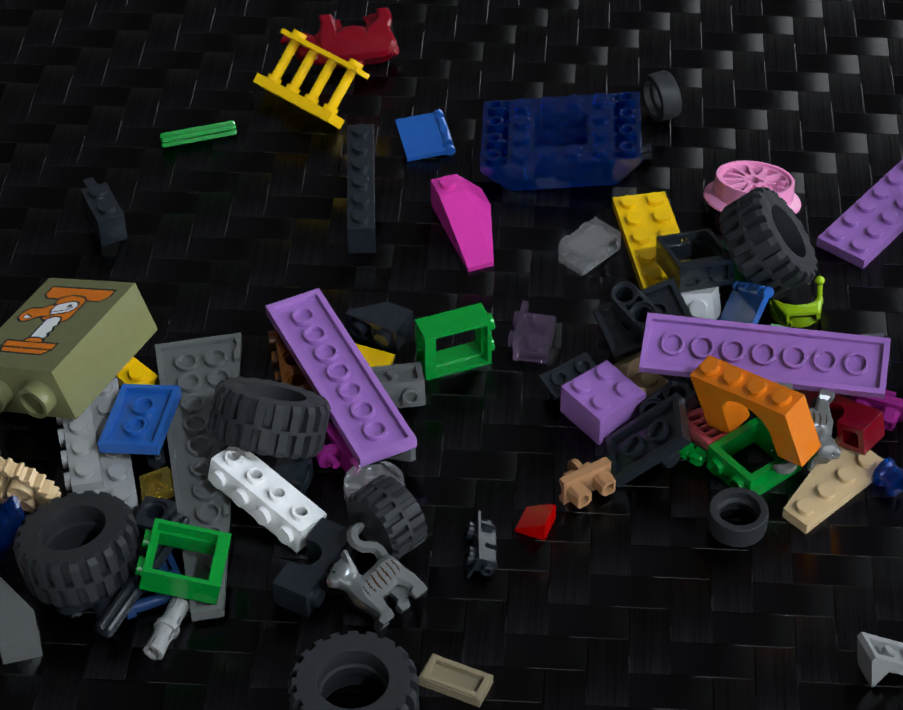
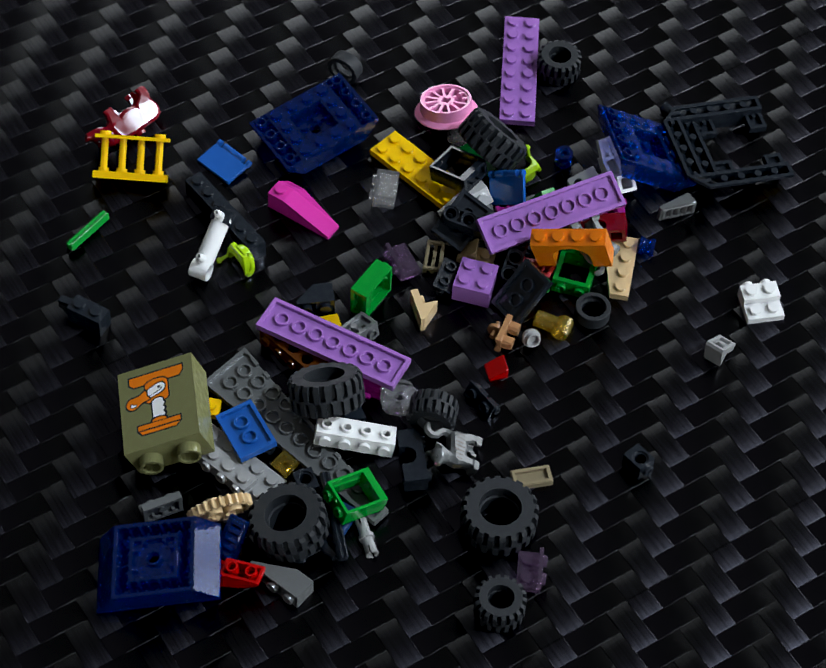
camera: 40 degrees left, 10 degrees up
none -> white piece [188,206,236,282]
none -> lime helmet [216,242,255,277]
none -> tan slope [410,289,438,331]
none -> dark tan tile [422,240,446,274]
none -> light grey plate [522,328,541,348]
none -> clear yellow piece [533,310,574,341]
none -> clear blue wheel [554,146,573,169]

